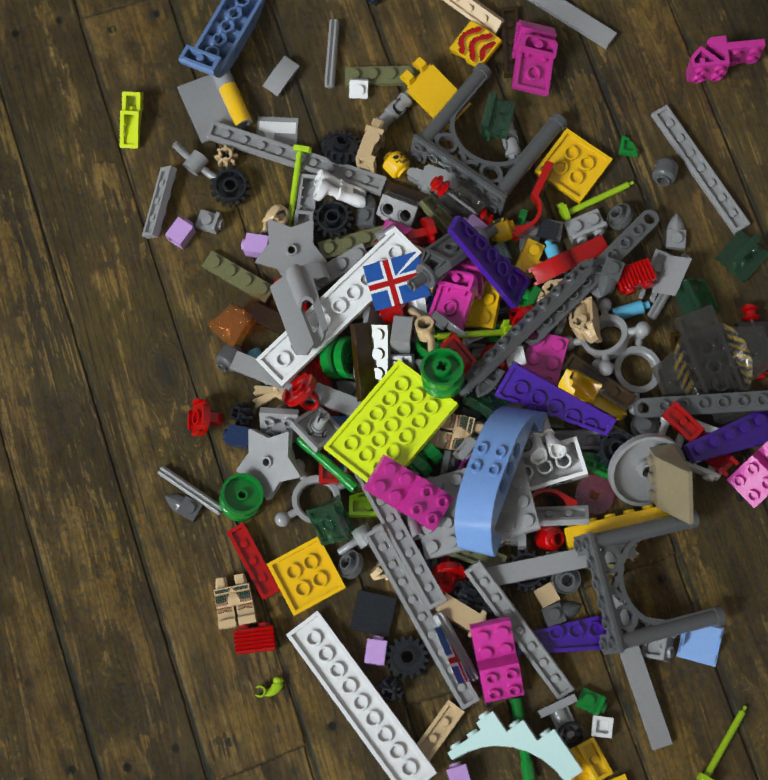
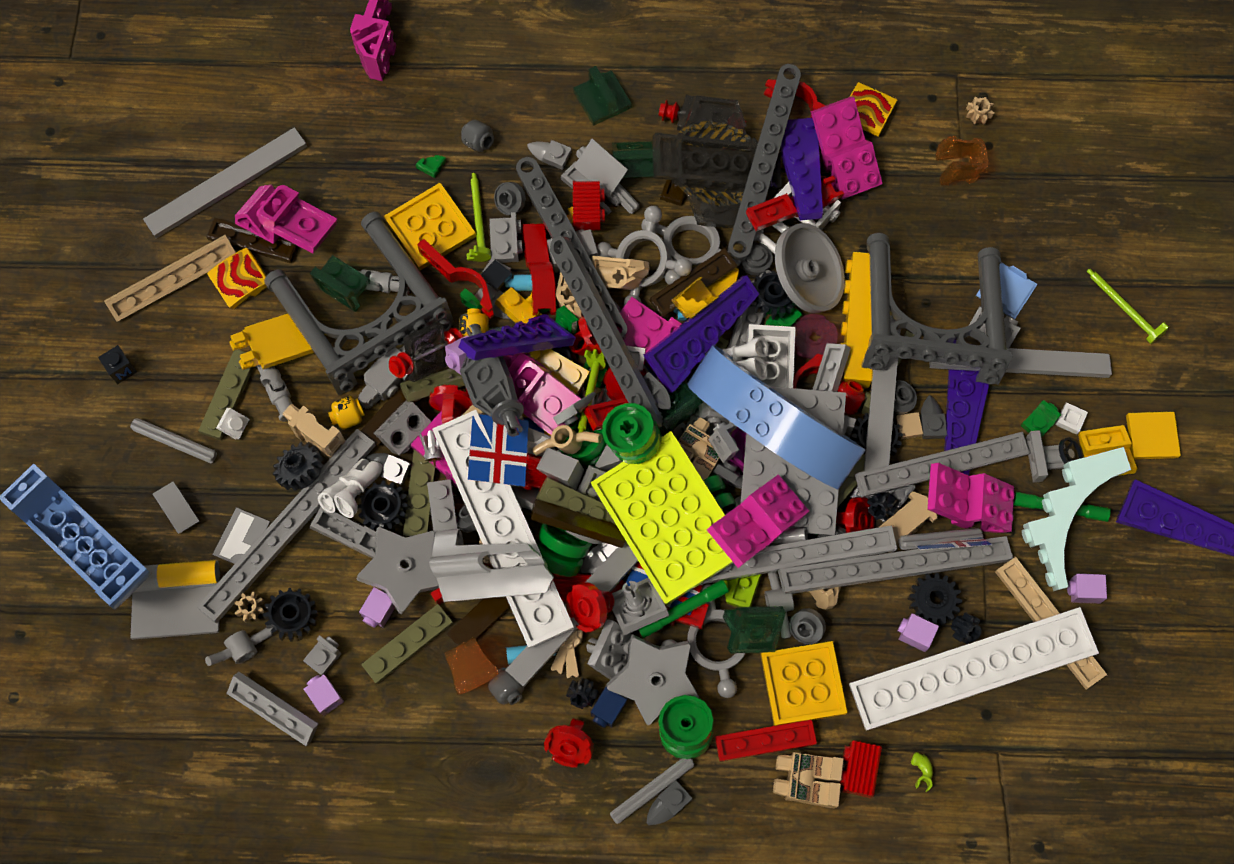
camera: 80 degrees left, 5 degrees down
neon yellow slope [120,91,143,149] -> none
tan piece [259,204,290,235] -> none
lime piece [288,145,312,226] -> none
black tile [350,590,397,637] -> none
dark grey plate [598,257,625,297] -> none
medium azure cylinder [611,300,650,319] -> none
dark tan slope [647,443,694,524] -> none
light grey tile [651,105,751,235] -> none

